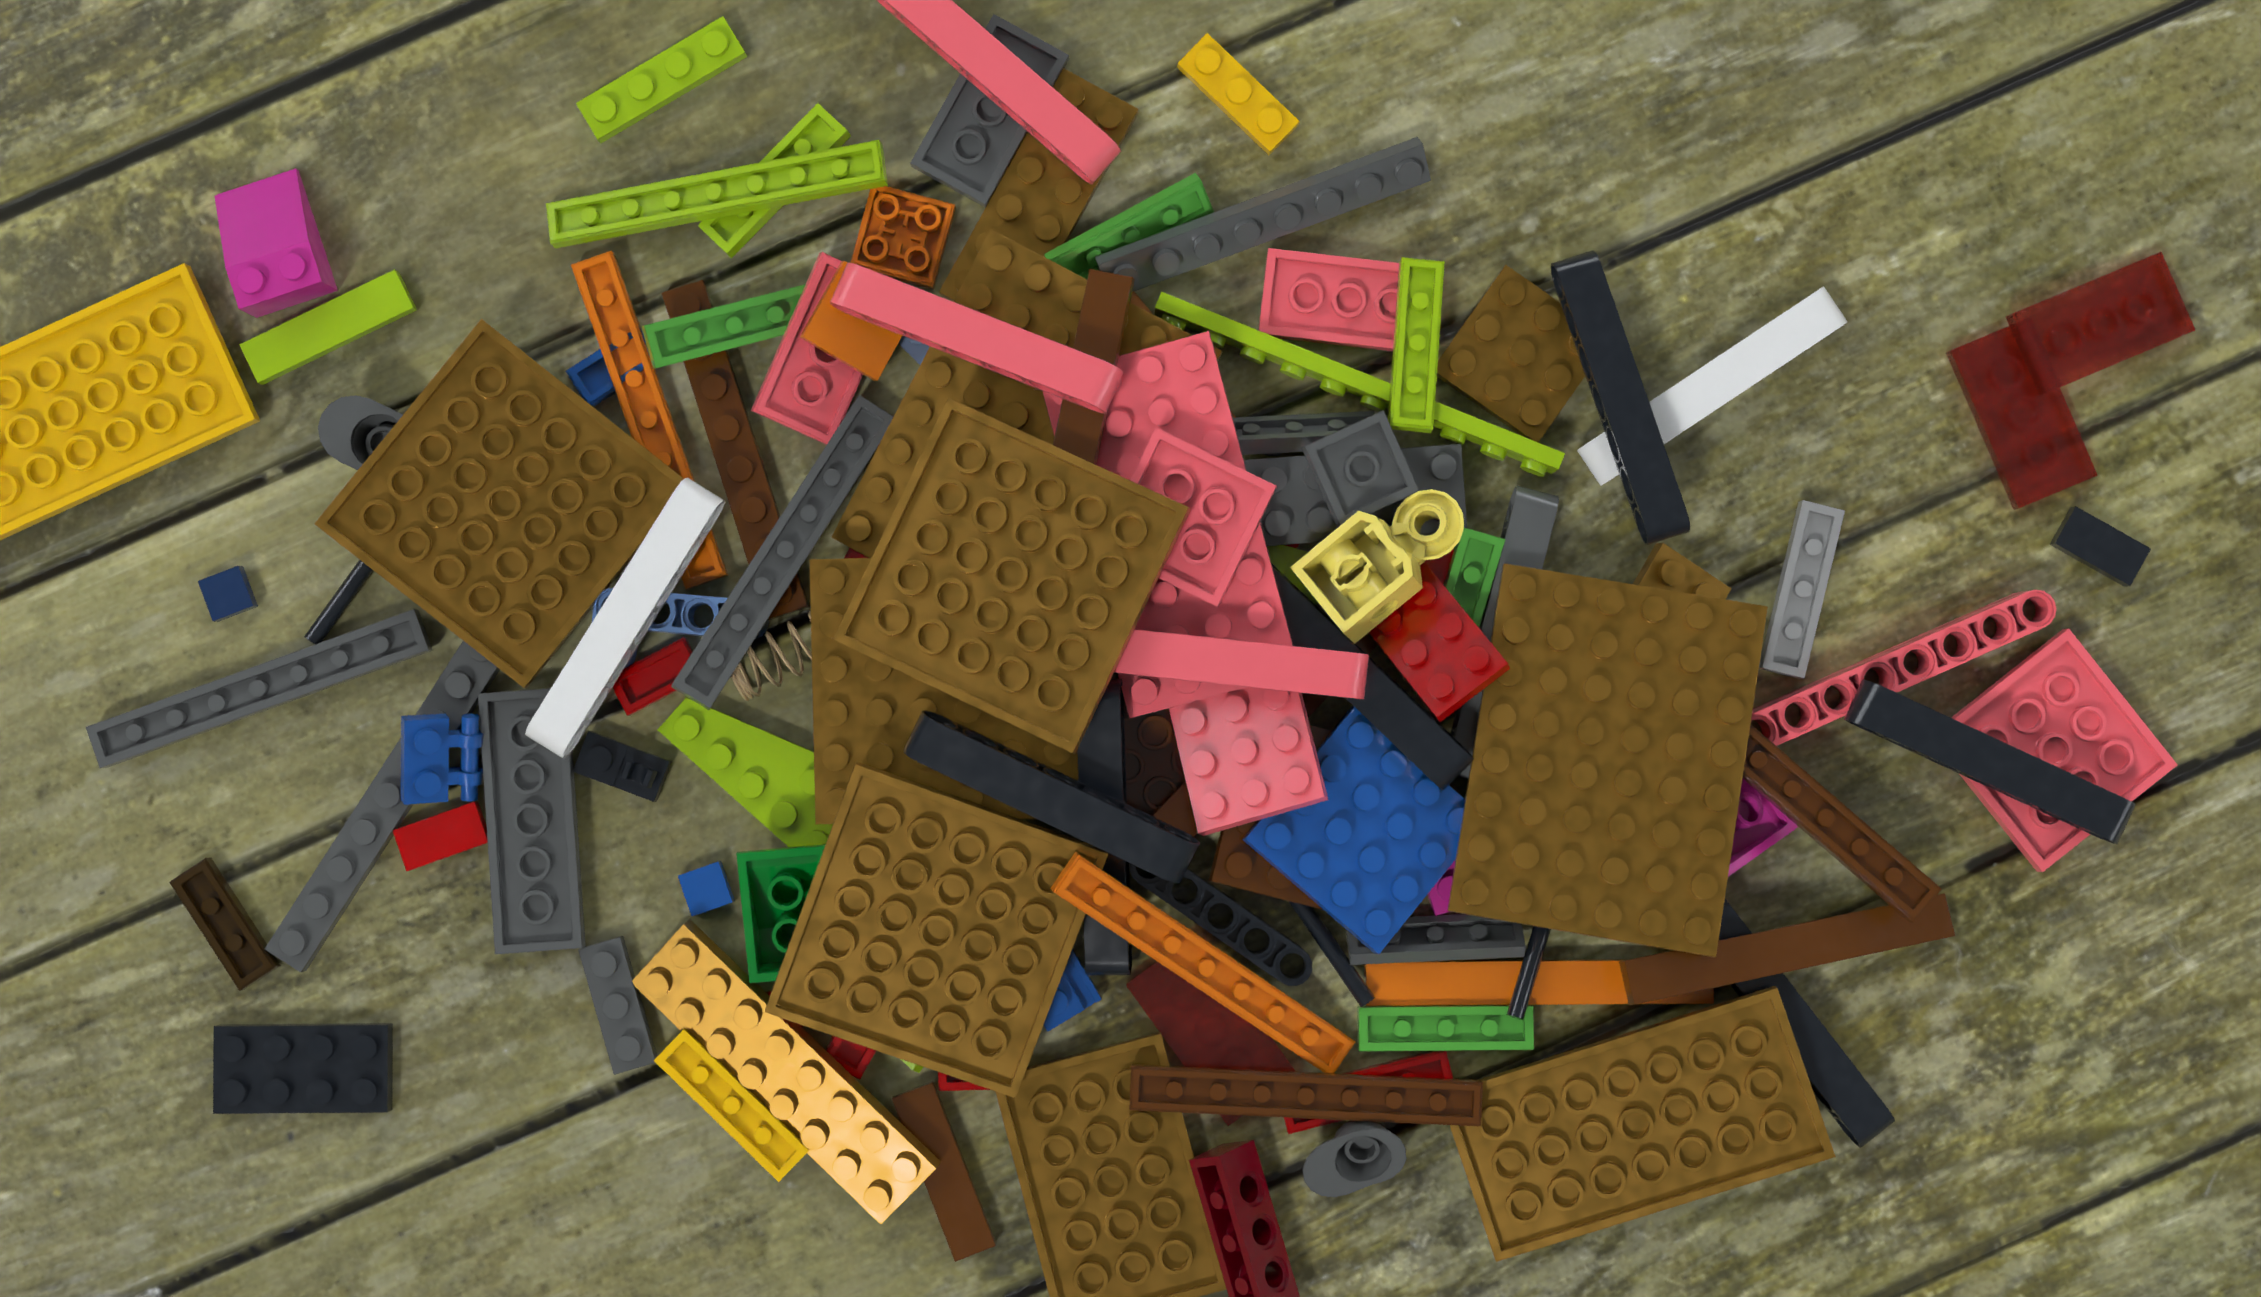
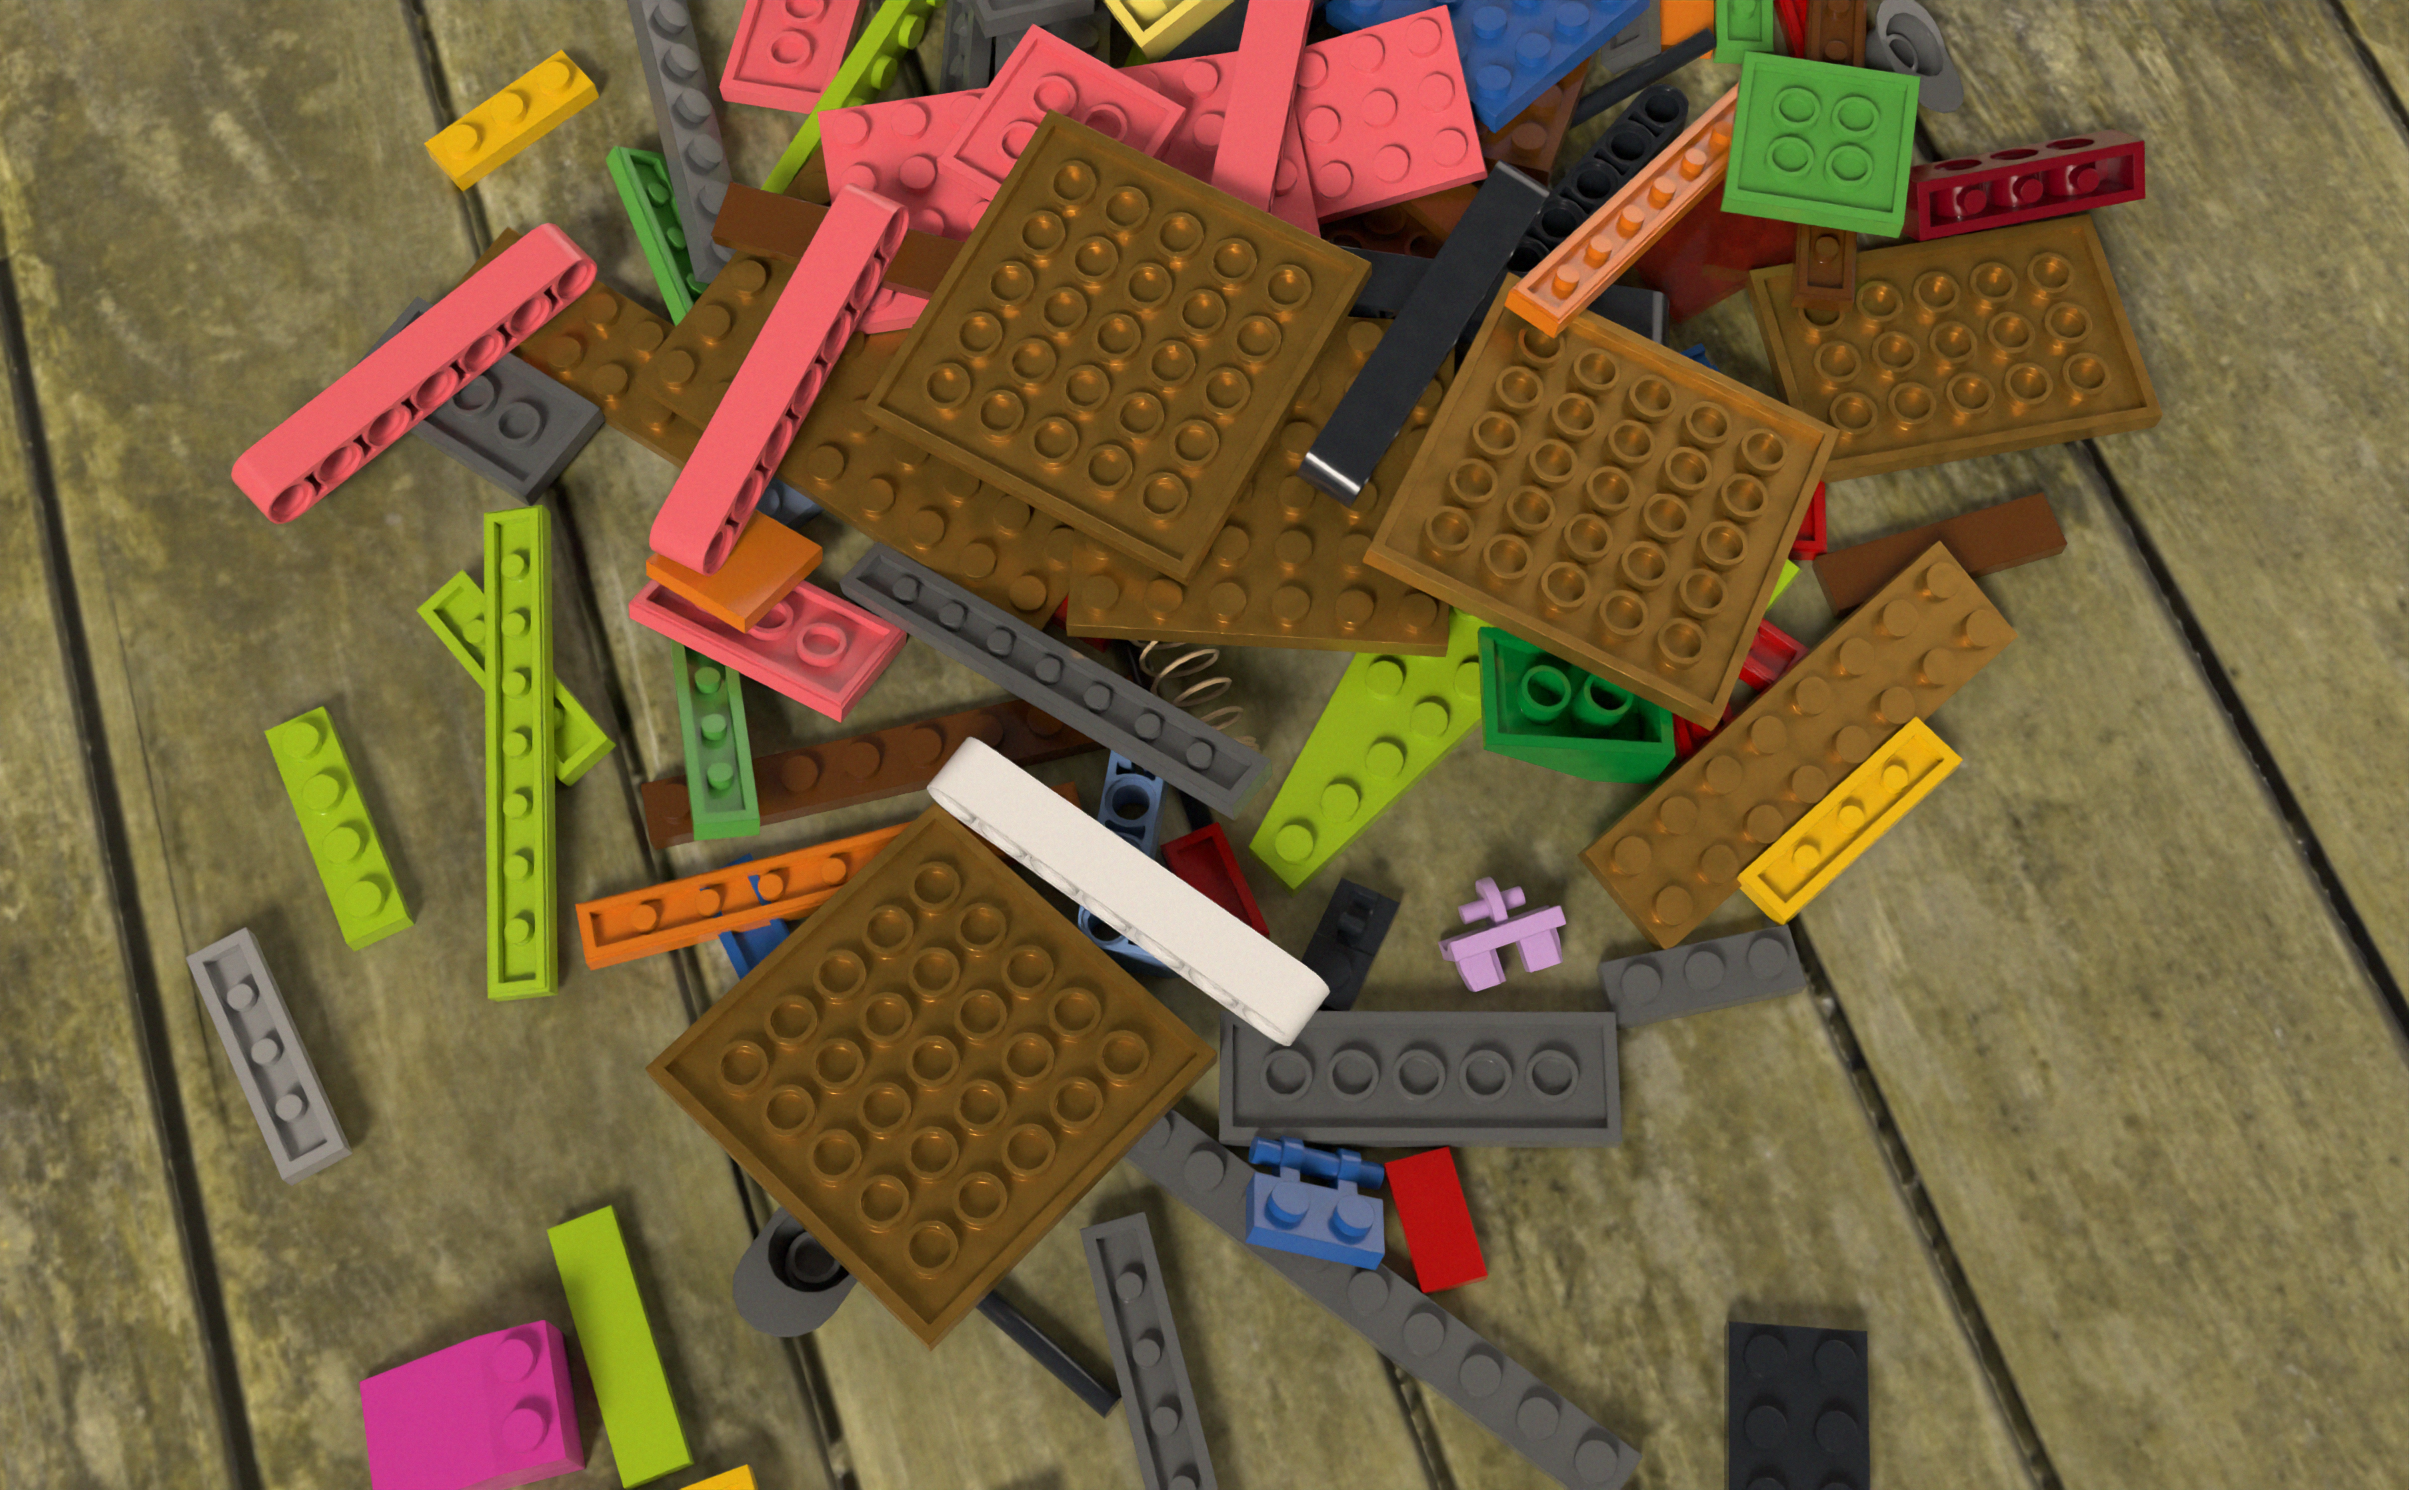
camera: 80 degrees left, 20 degrees down
blue tile [678,861,735,917] -> none
orange tile [850,186,956,289] -> none
none -> light grey plate [185,927,353,1186]
none -> lavender hips [1438,876,1566,992]
none -> bright green plate [1720,51,1921,238]

